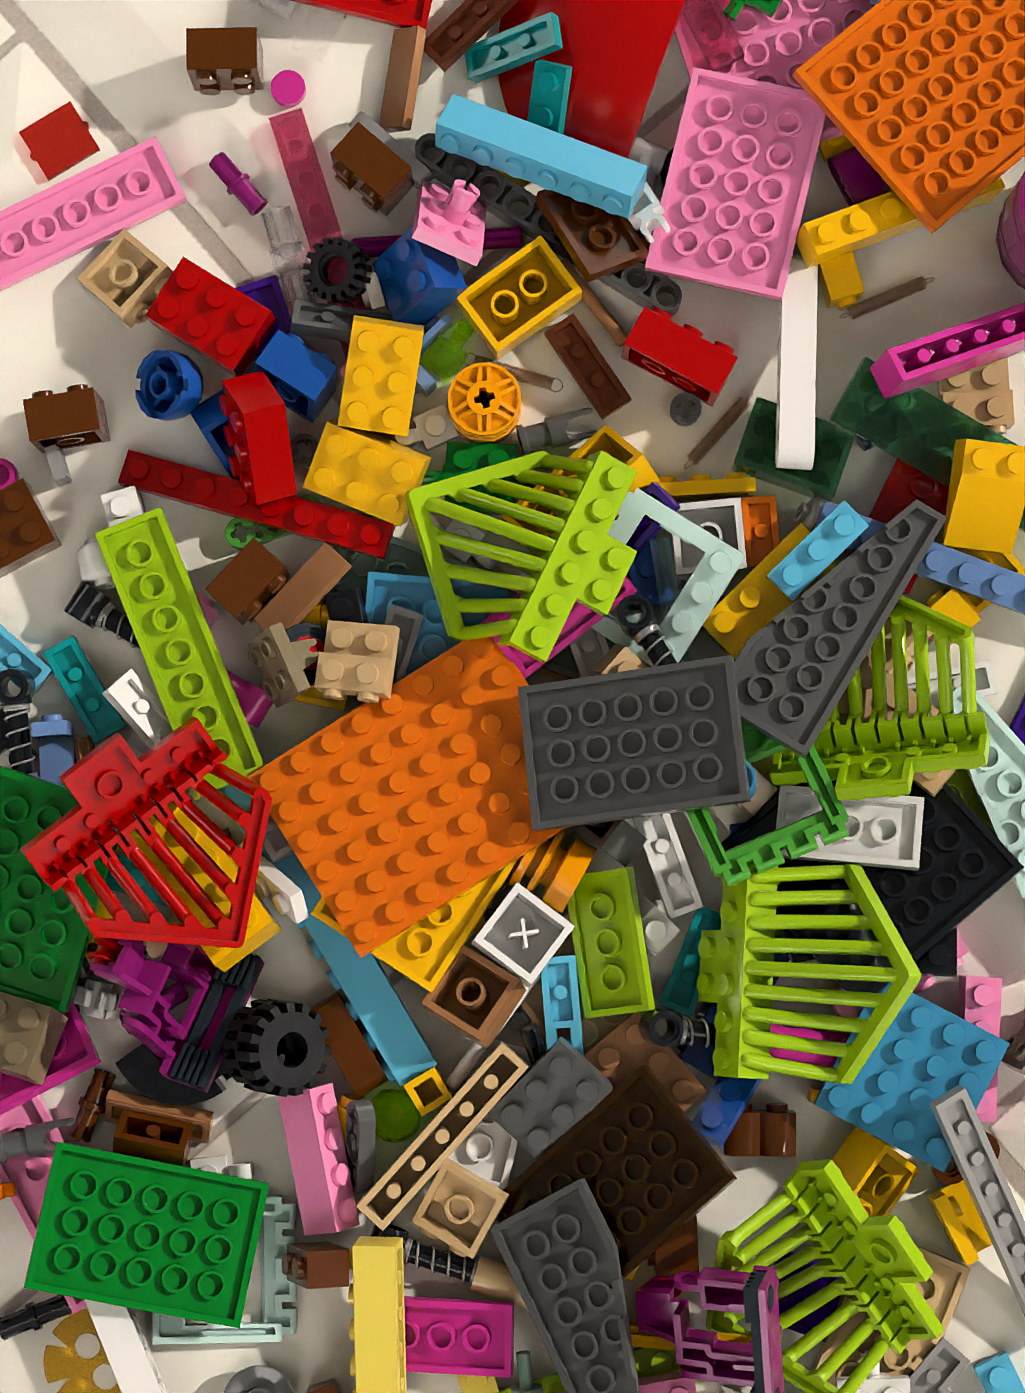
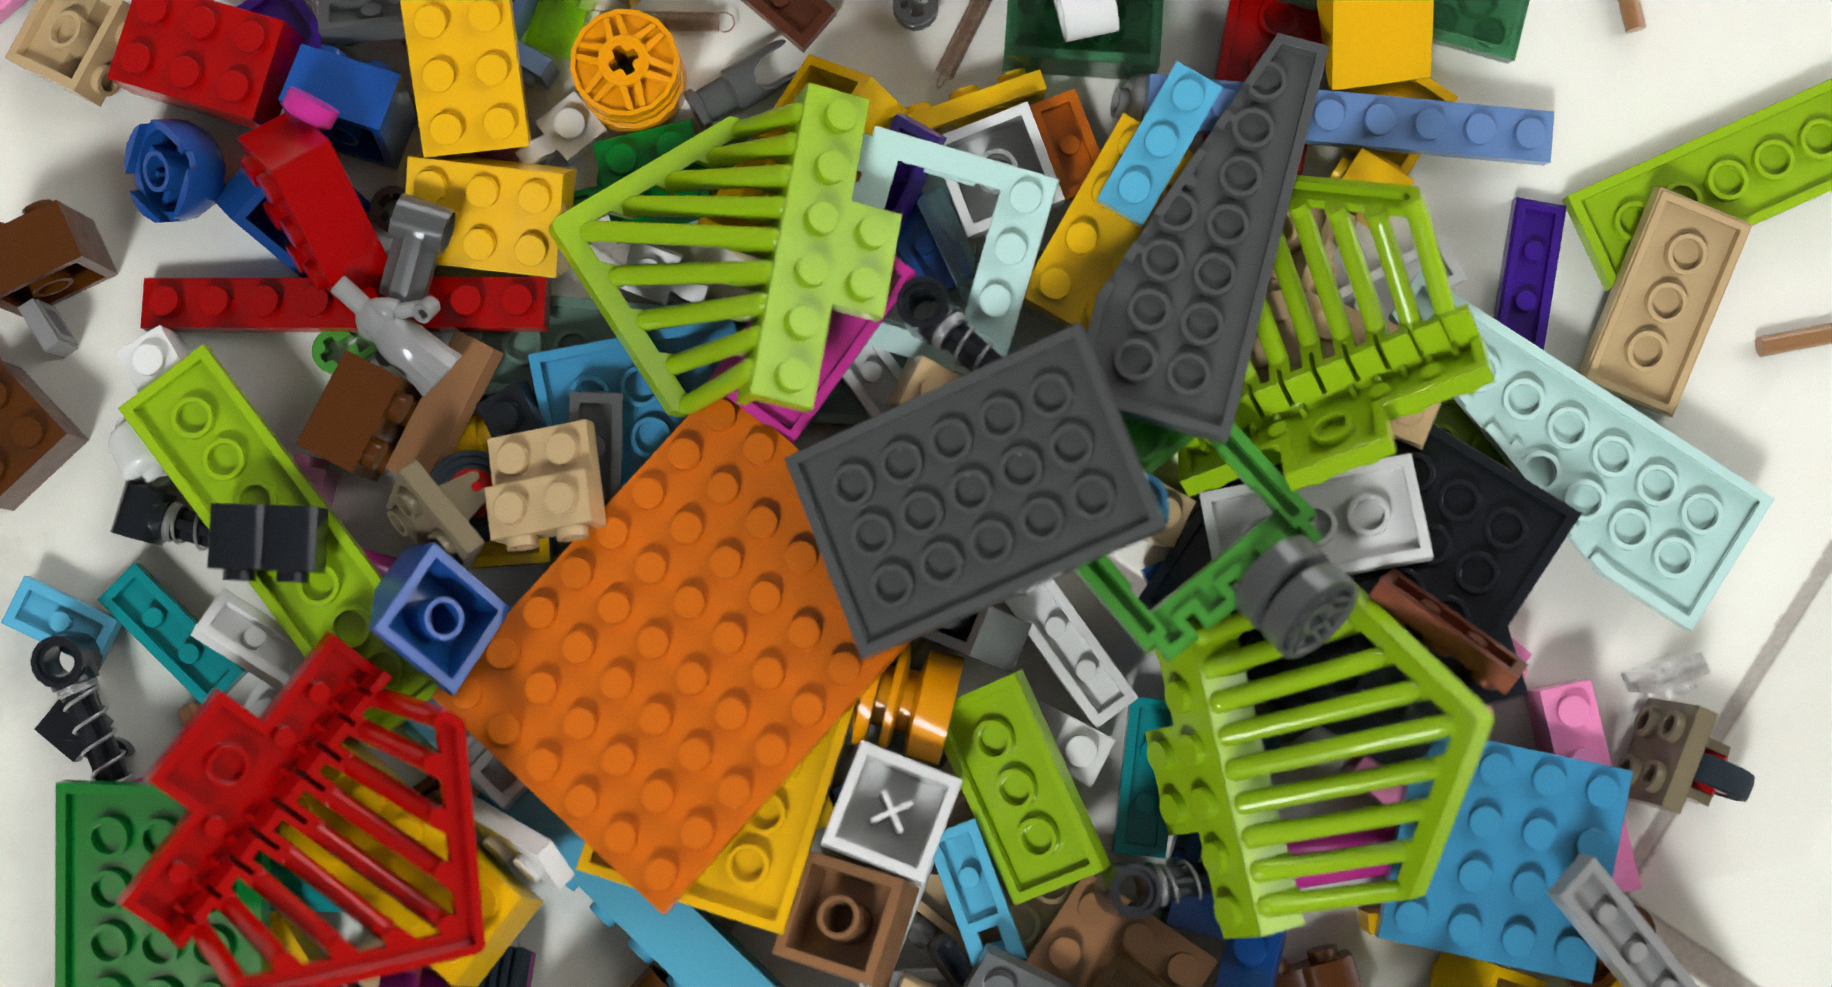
camera: 15 degrees left, 0 degrees up
medium blue bracket [31,714,76,786] -> none
none -> black brick [207,503,329,583]
none -> dark pink tile [281,86,340,131]
none -> light grey piece [331,276,463,397]
none -> blue slope [369,542,512,695]
none -> dark grey piece [378,193,457,303]
none -> dark grey wheel [1234,536,1358,658]
none -> copper plate [1369,568,1529,695]

